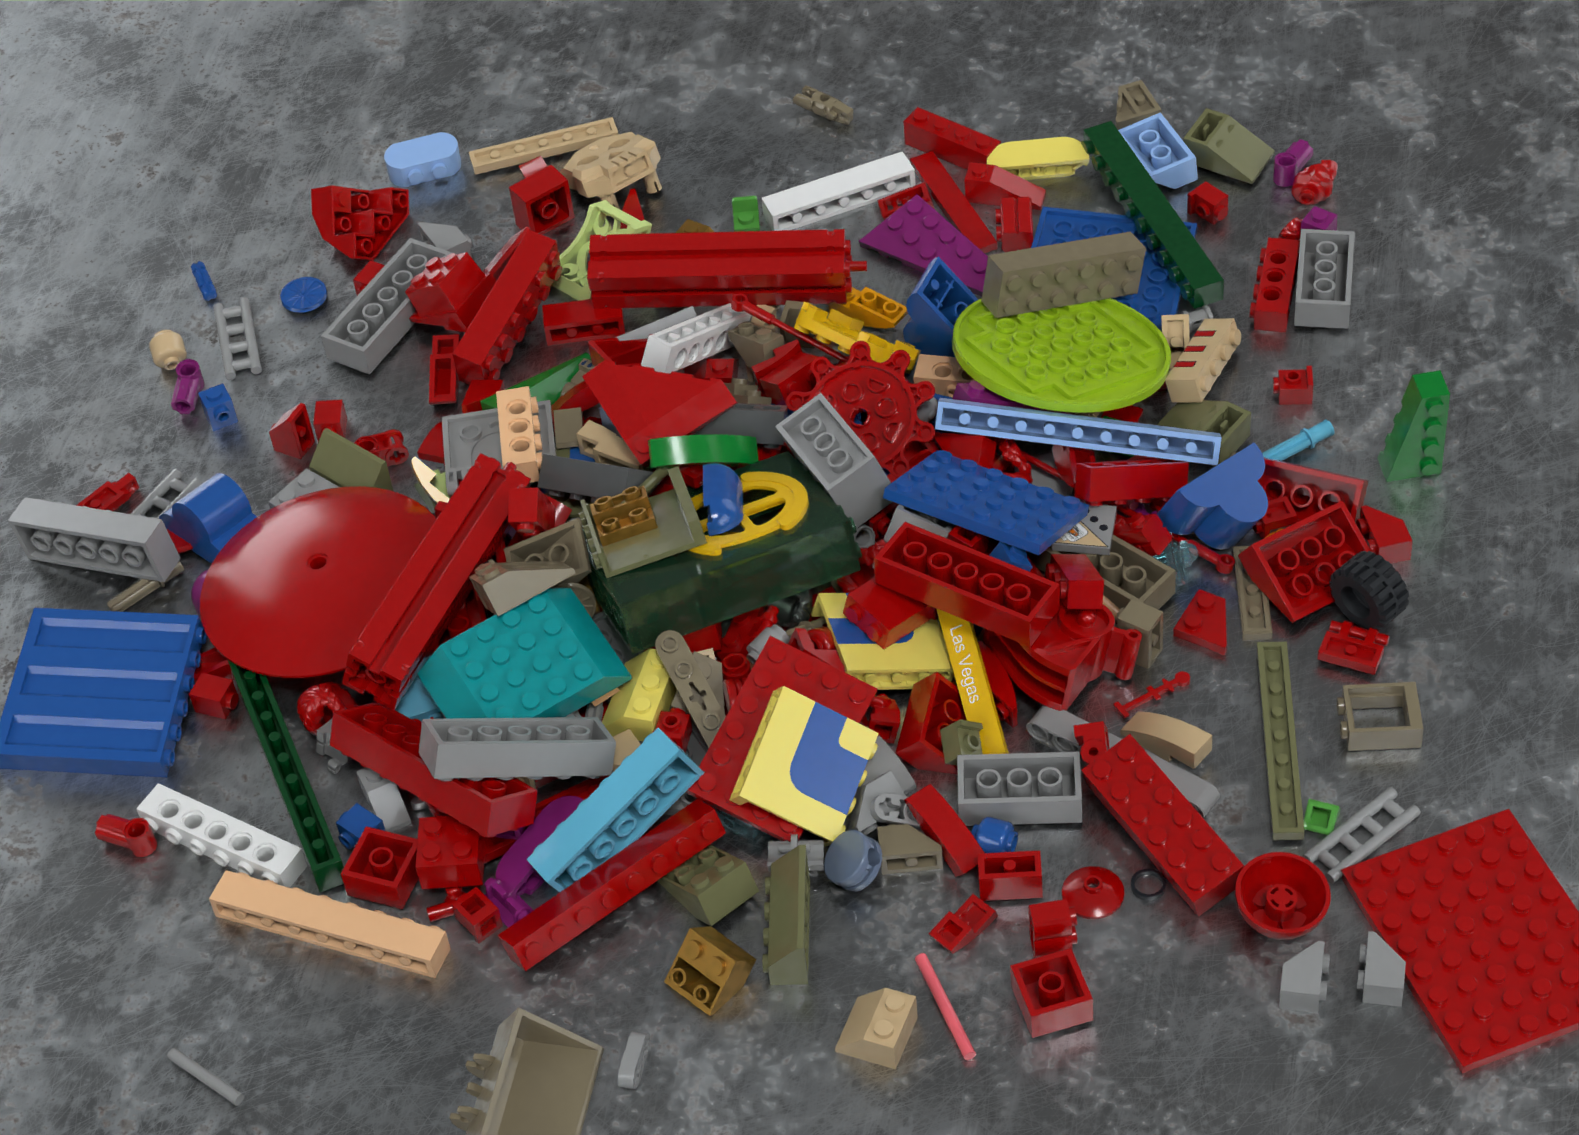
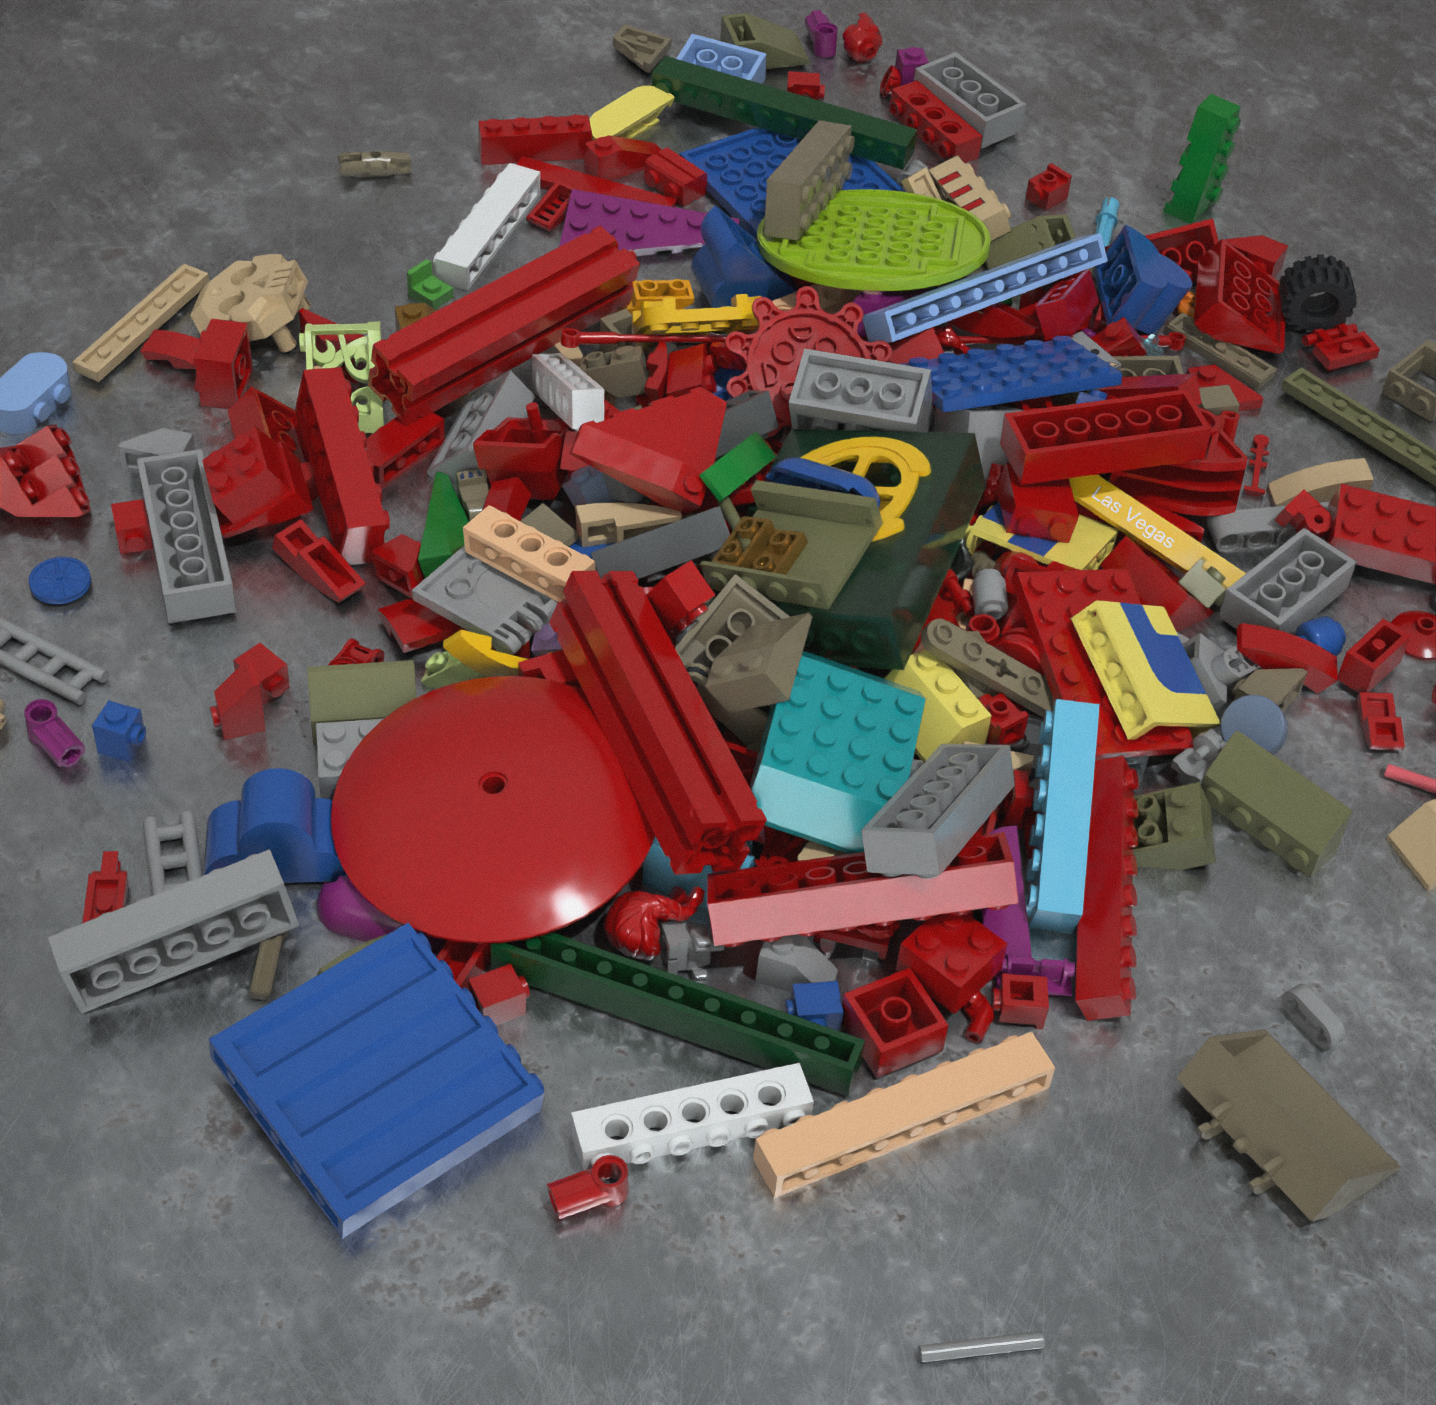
camera: 55 degrees left, 0 degrees up
pearl gold slope [664,926,757,1016] -> none

